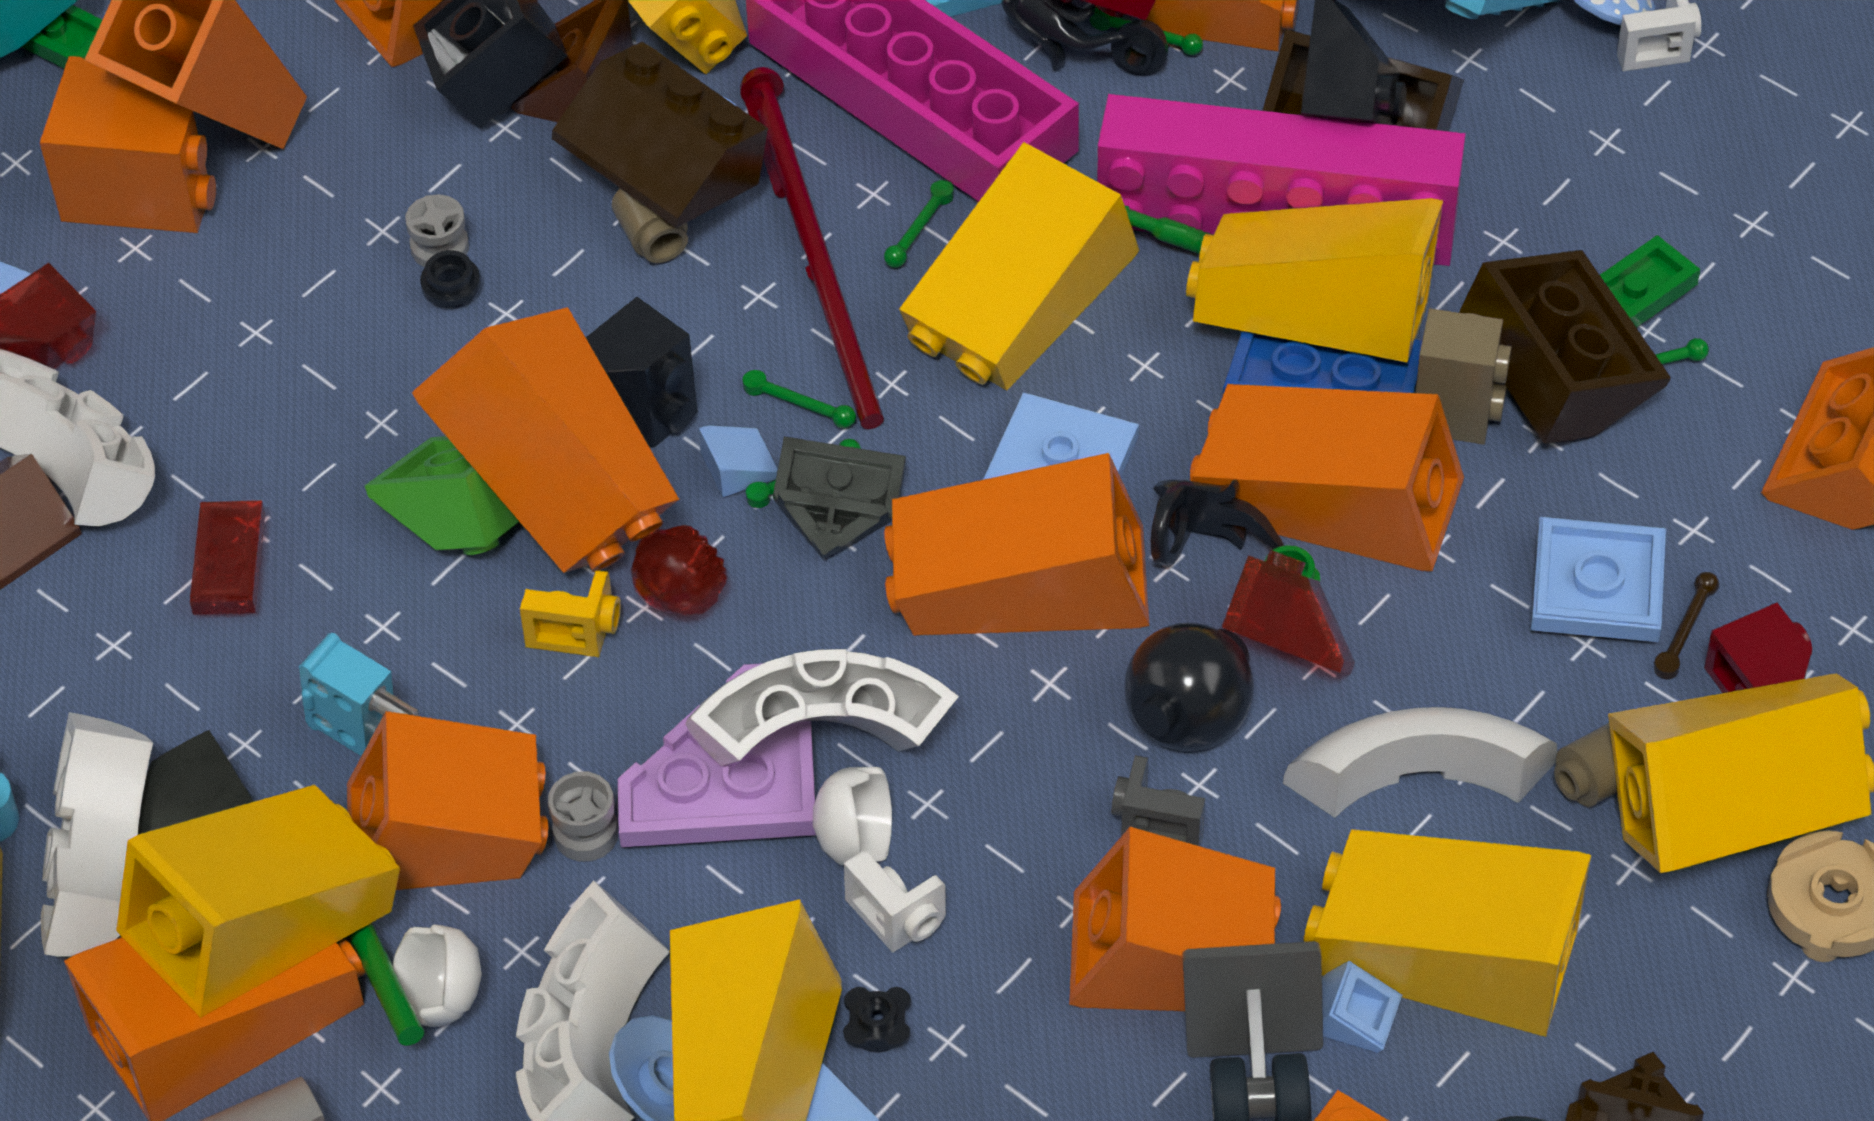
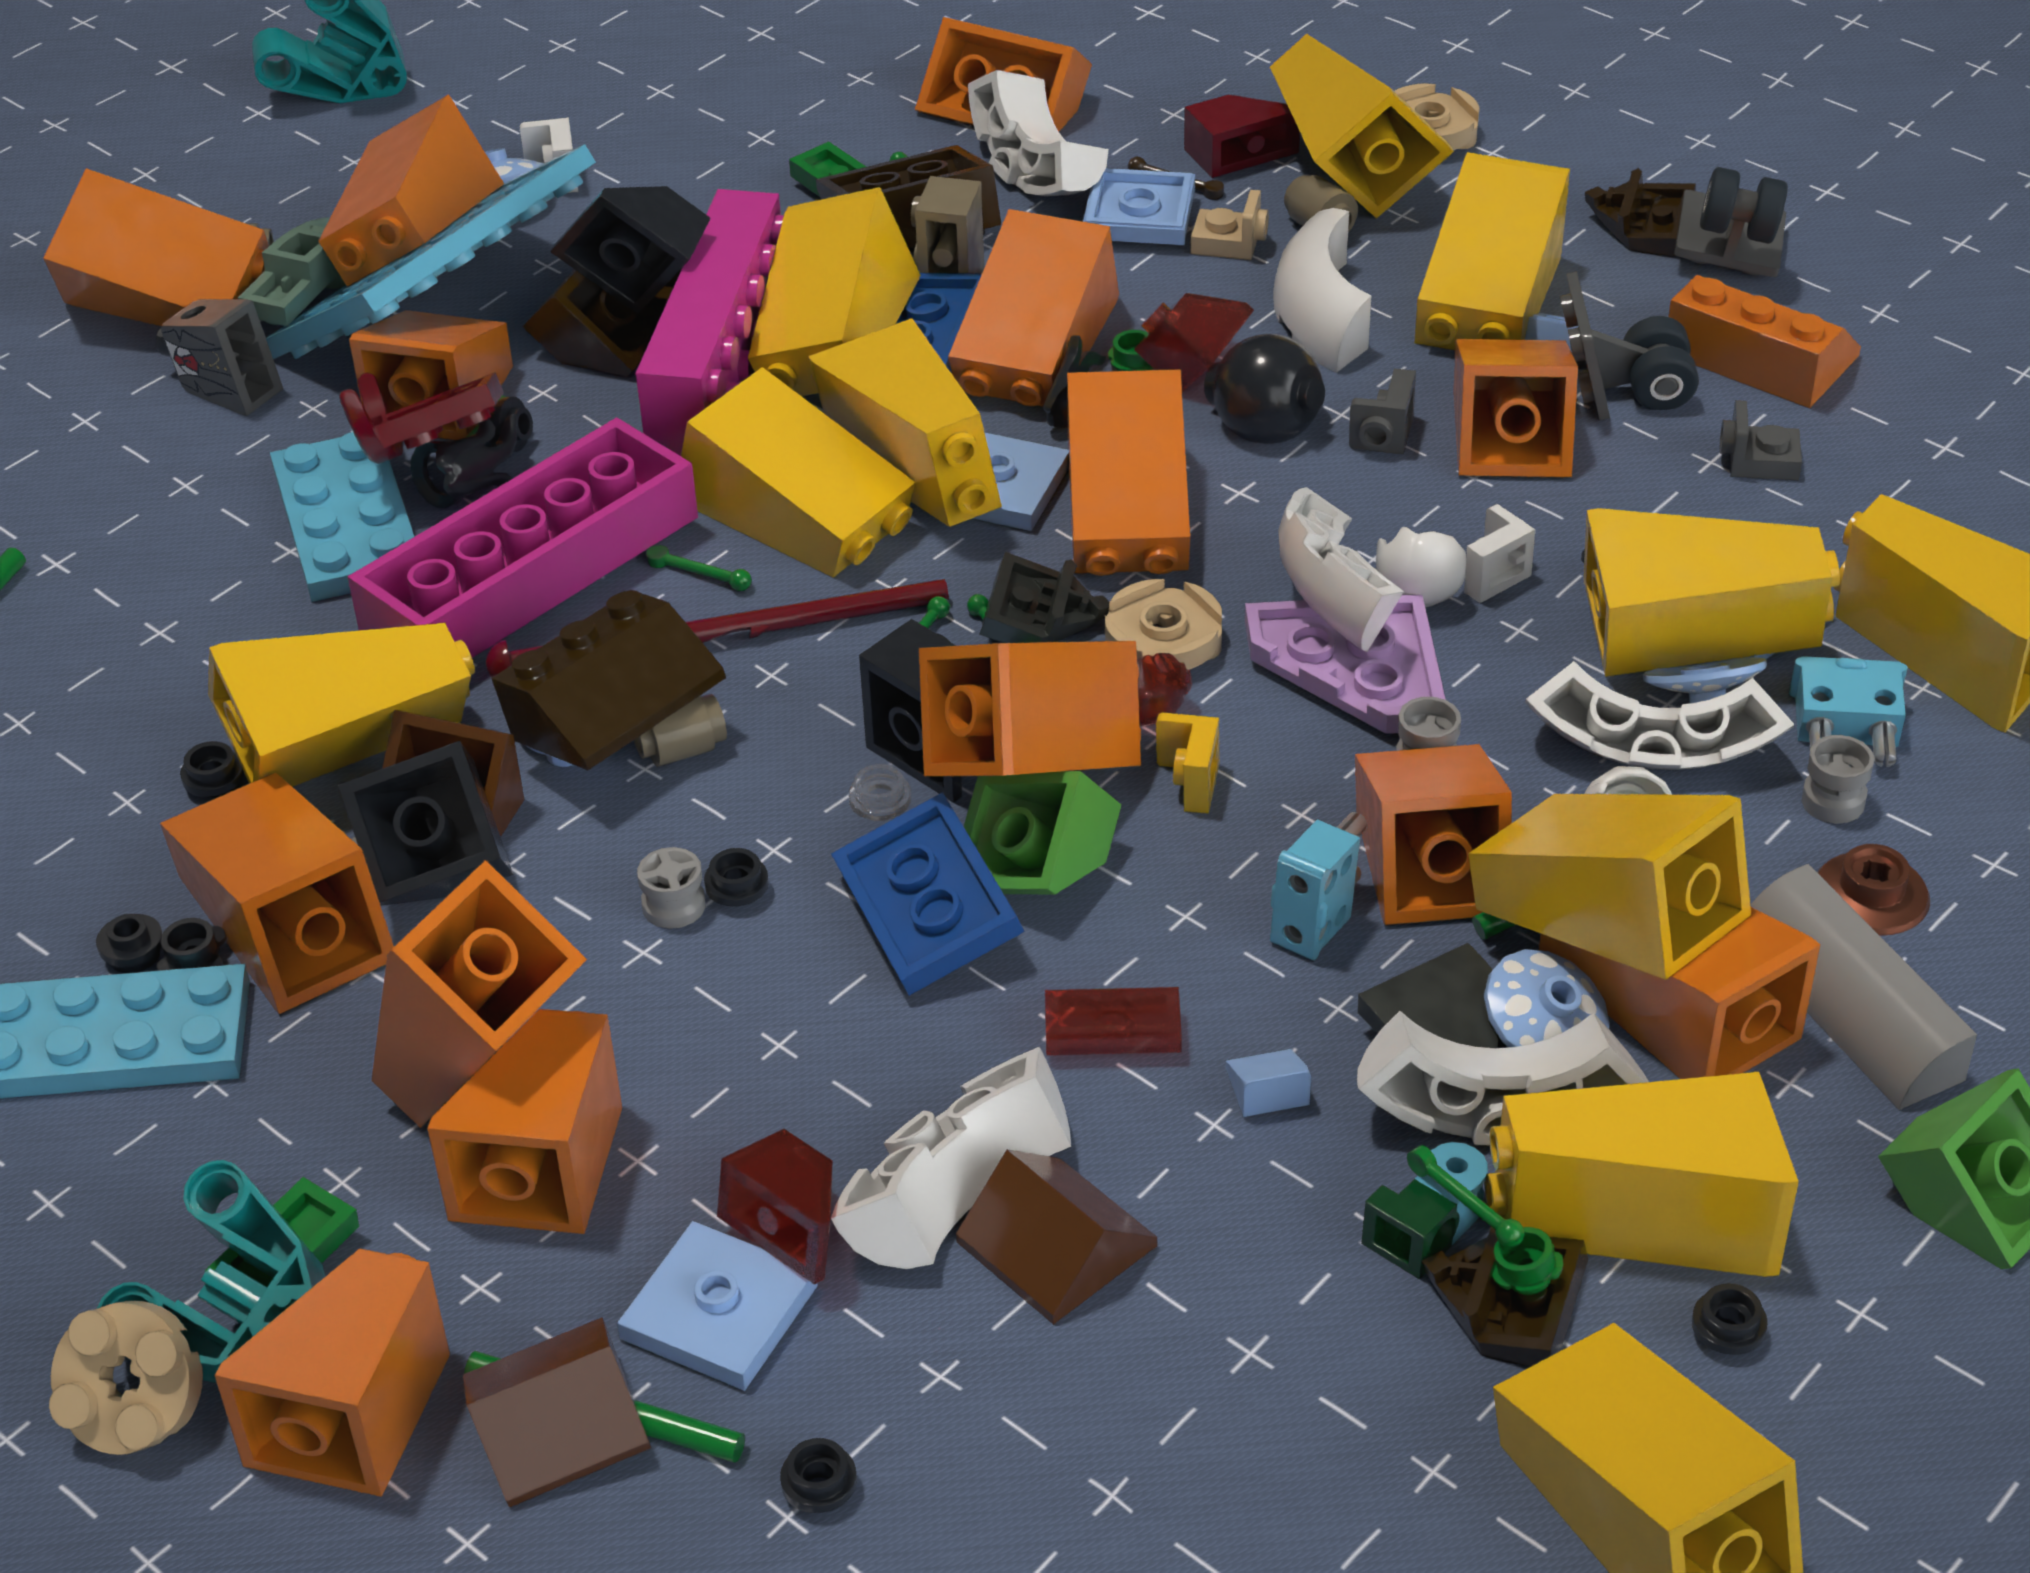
camera: 90 degrees left, 10 degrees down
none -> yellow slope [808,318,1002,527]
none -> blue plate [831,792,1025,996]
none -> white brick [968,70,1109,196]
none -> tan plate [1105,579,1222,682]
none -> tan bracket [1191,189,1269,260]
none -> light blue slope [1225,1049,1311,1117]

